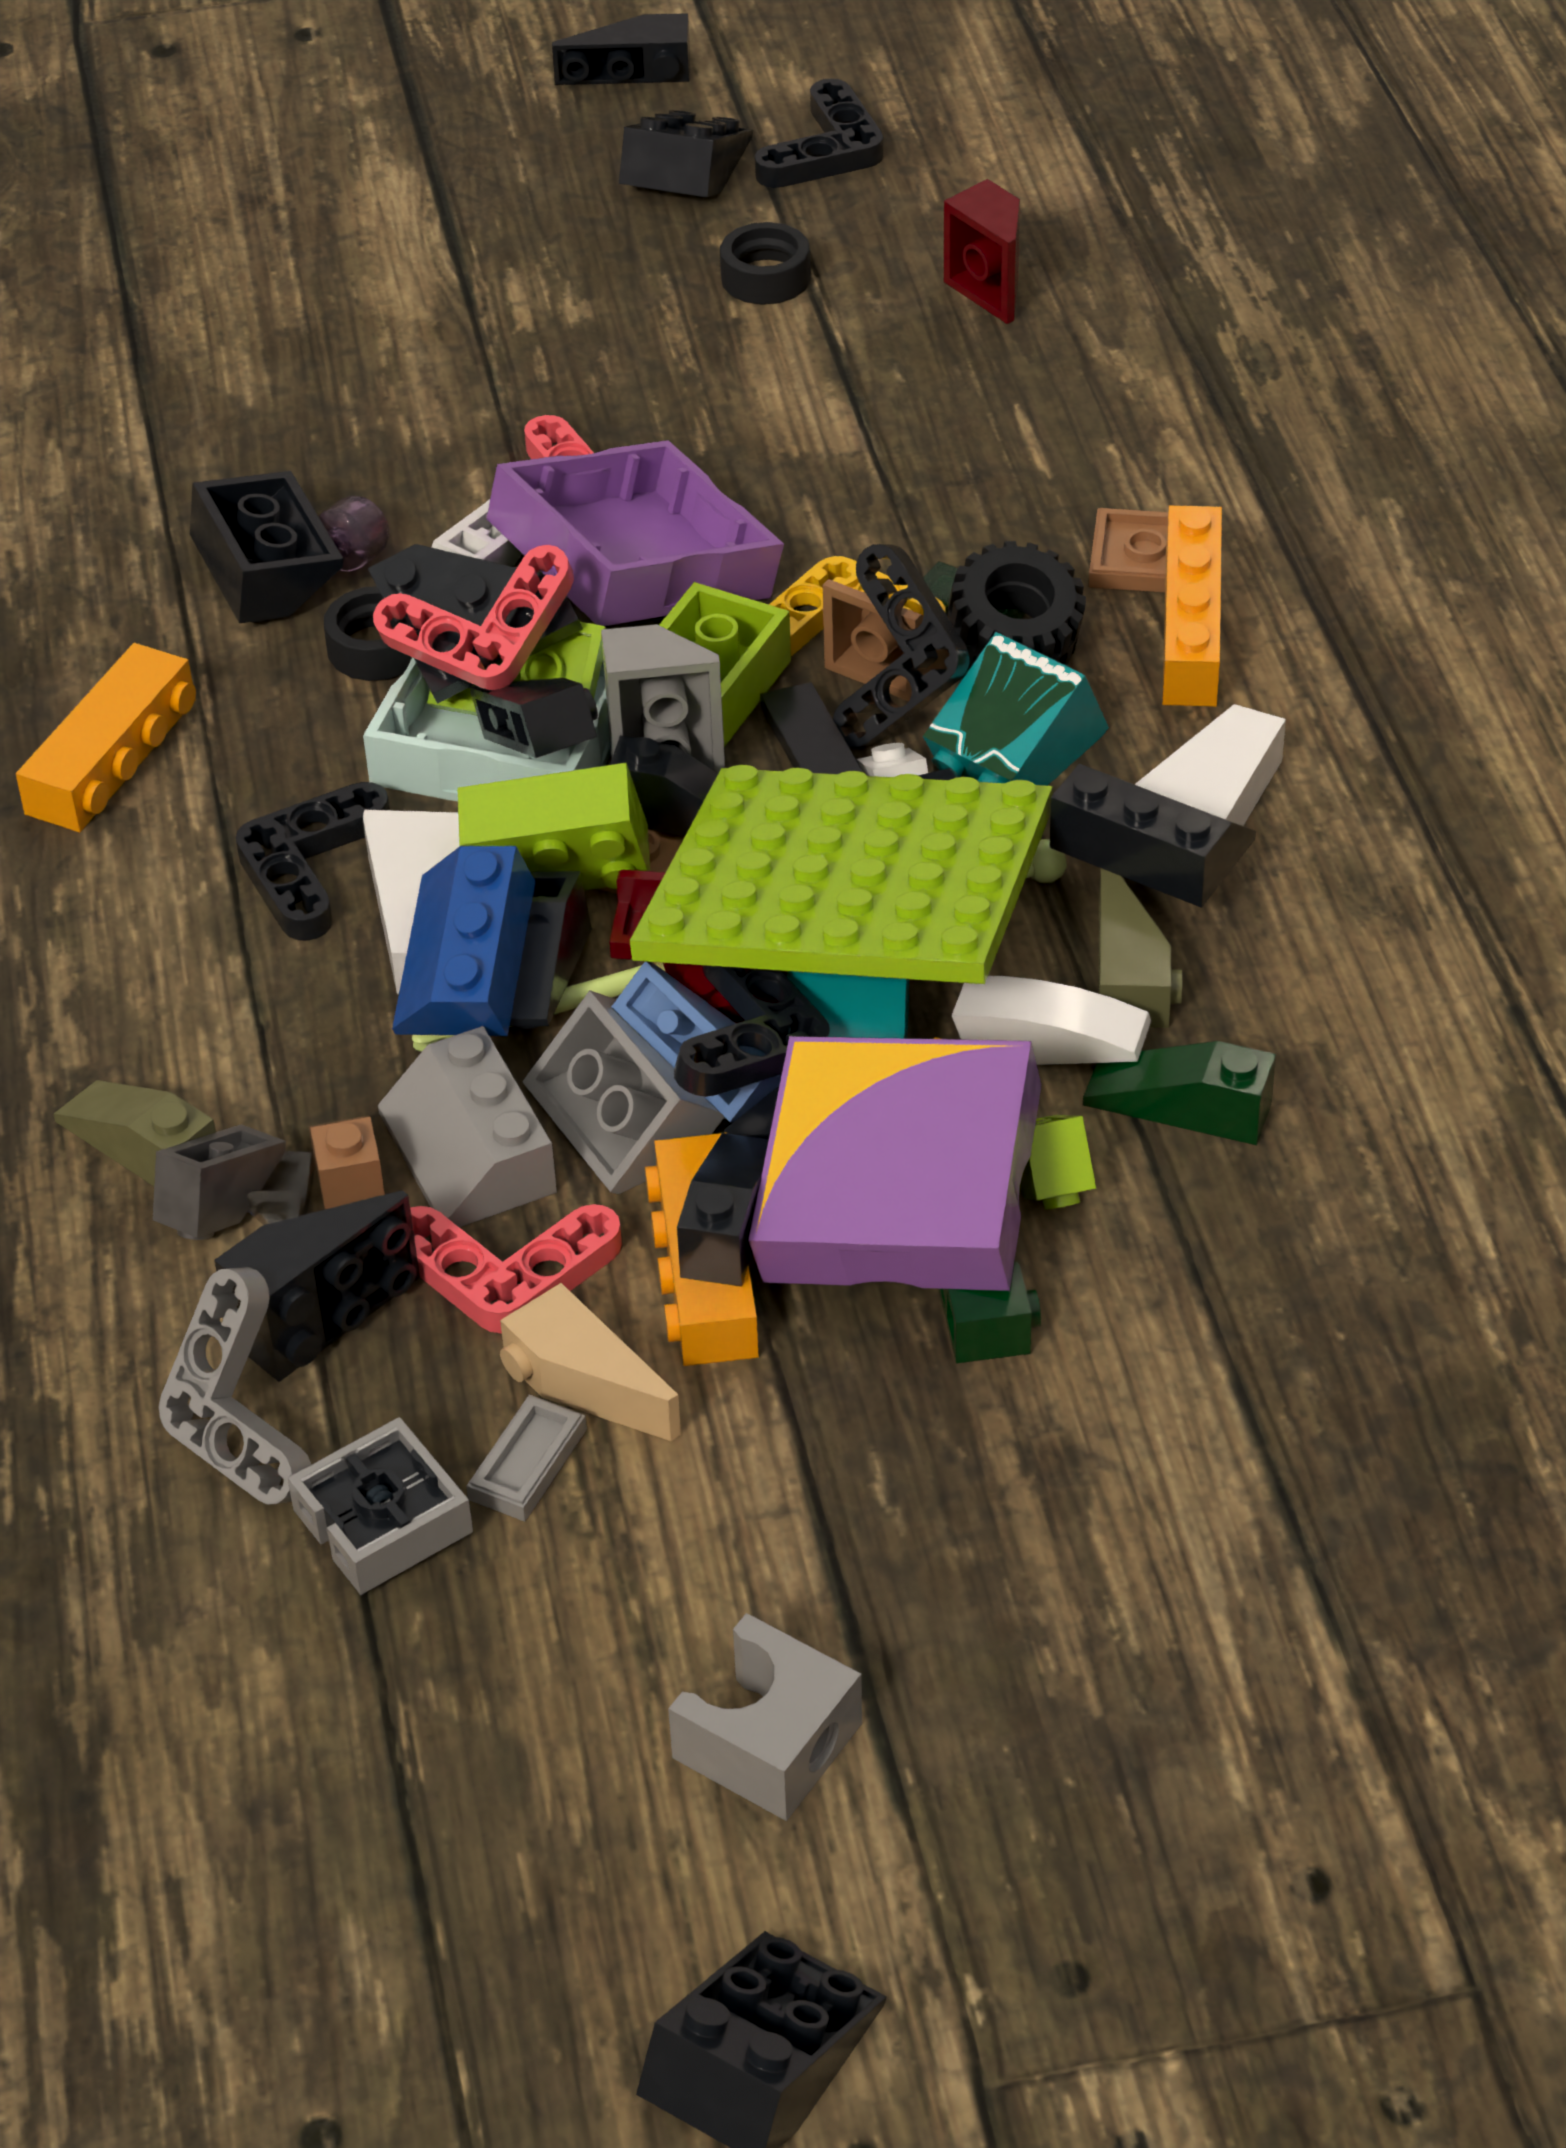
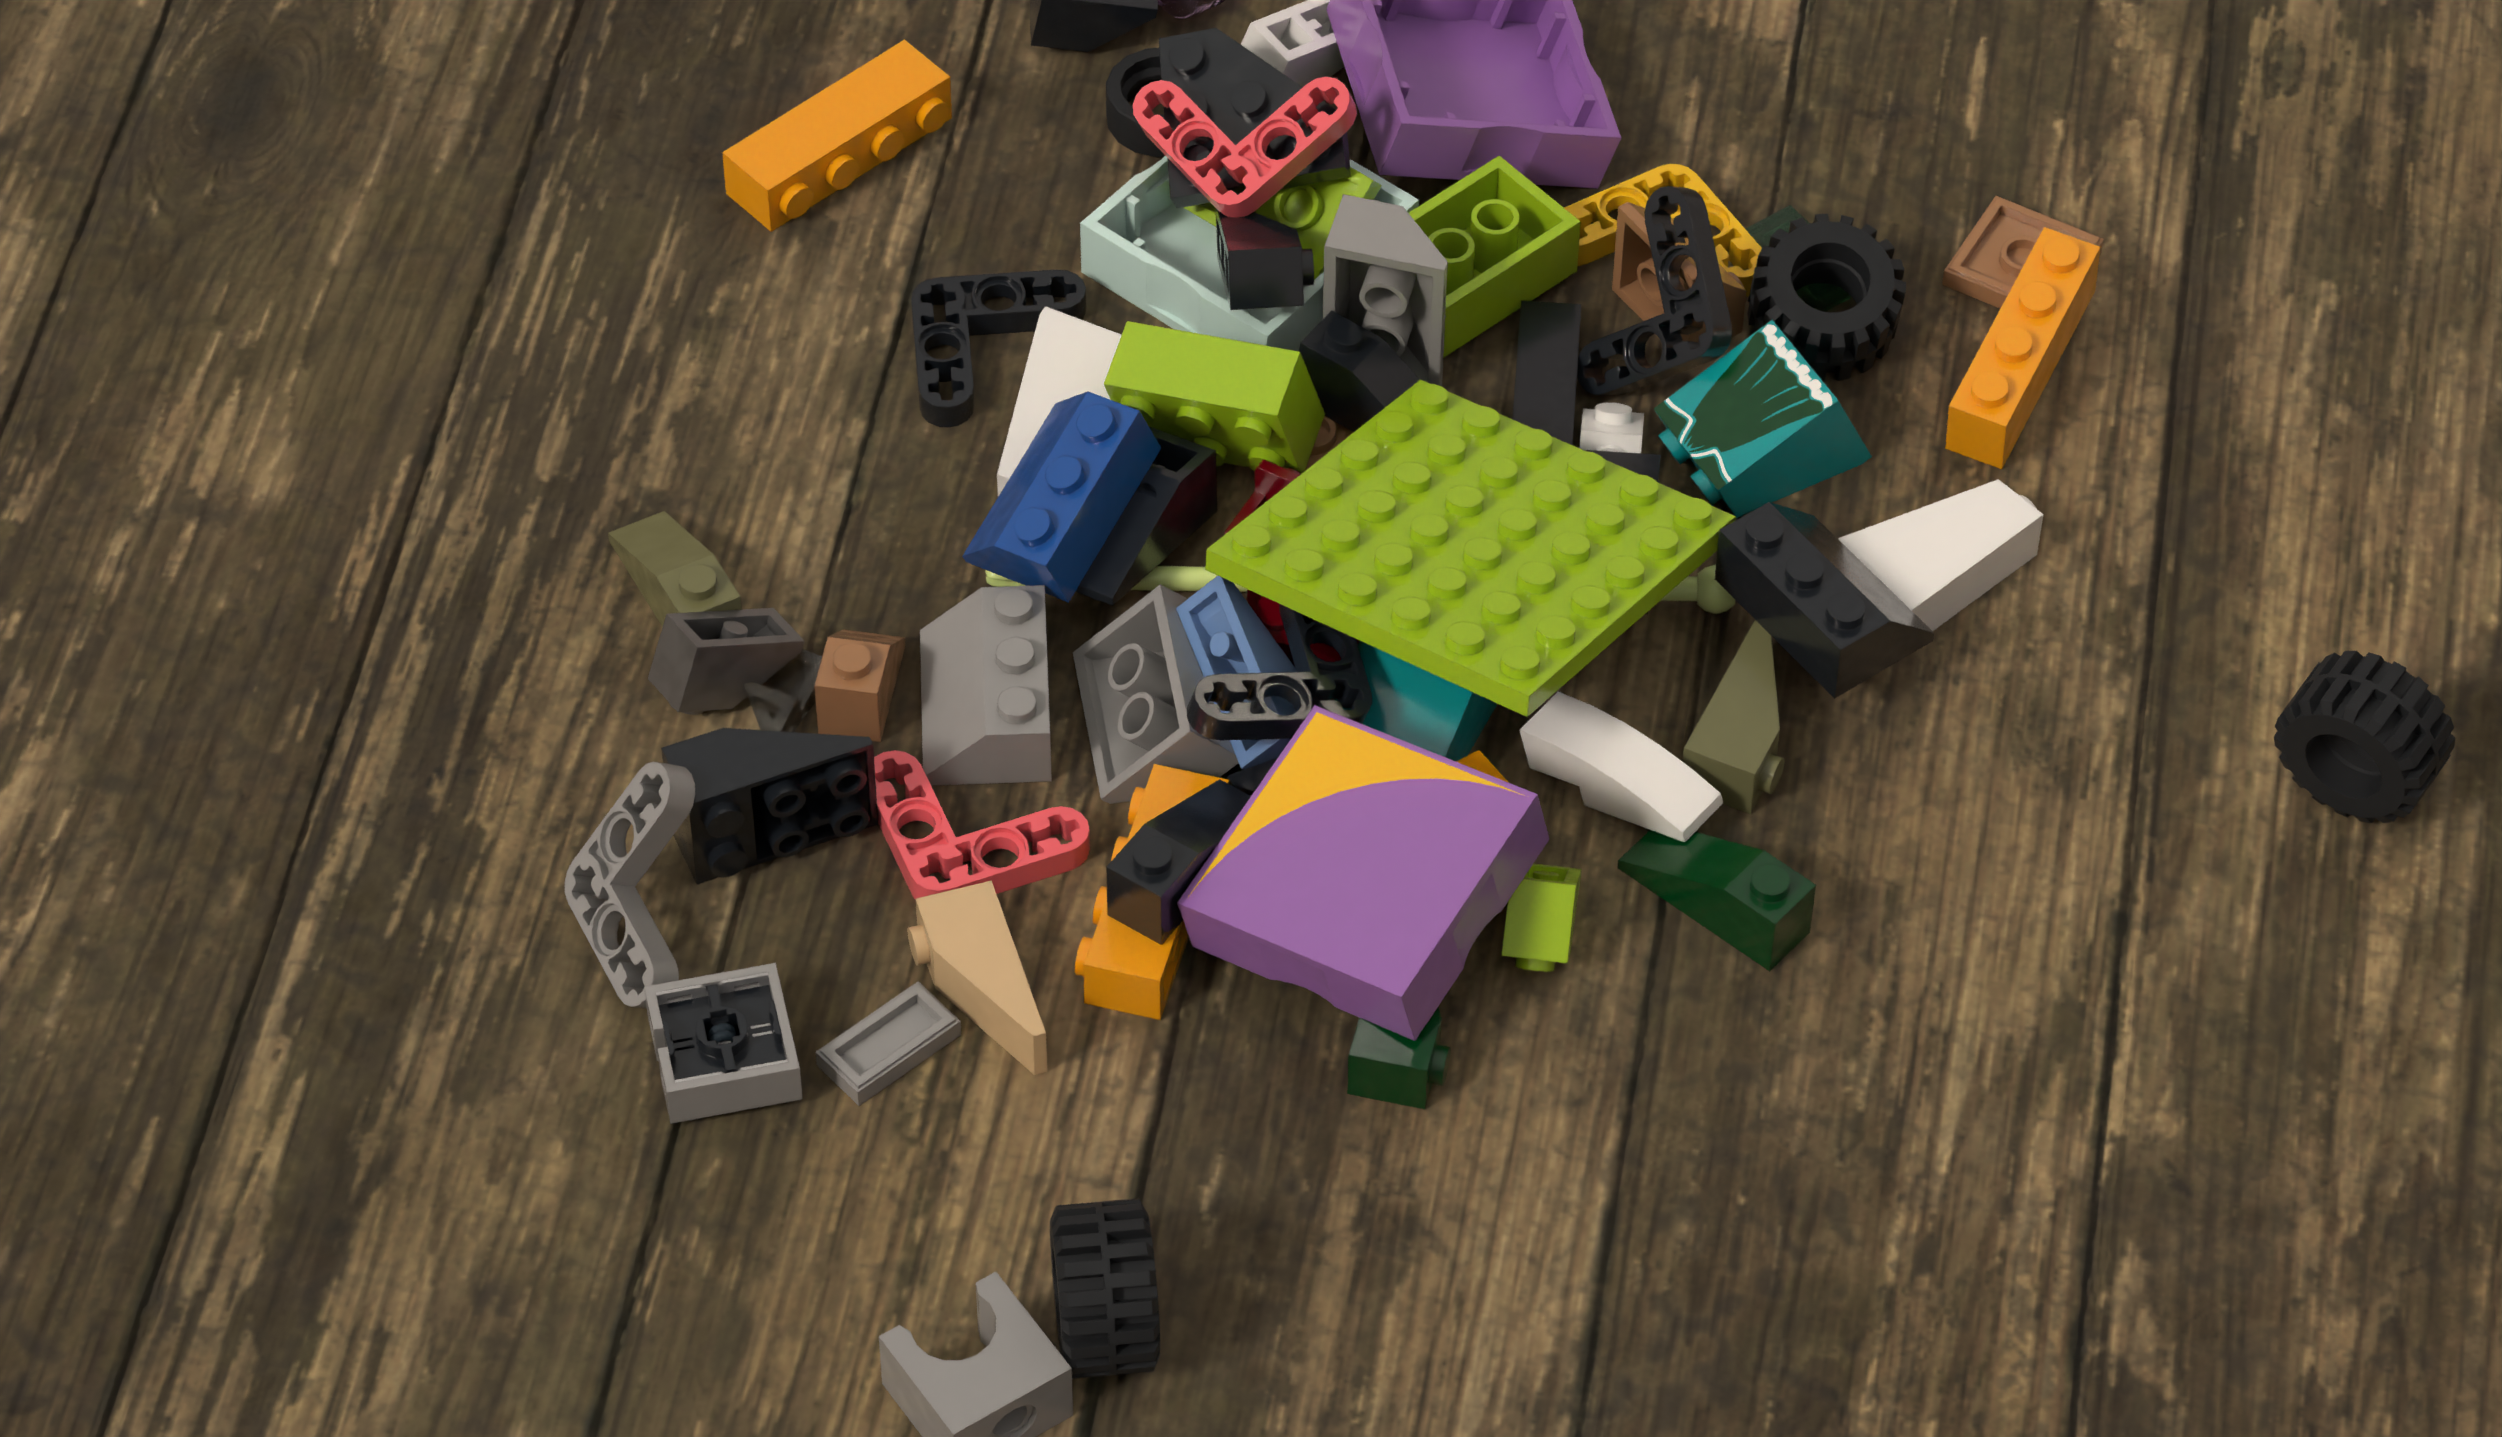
camera: 20 degrees right, 5 degrees up
none -> black tyre [1050,1198,1160,1379]

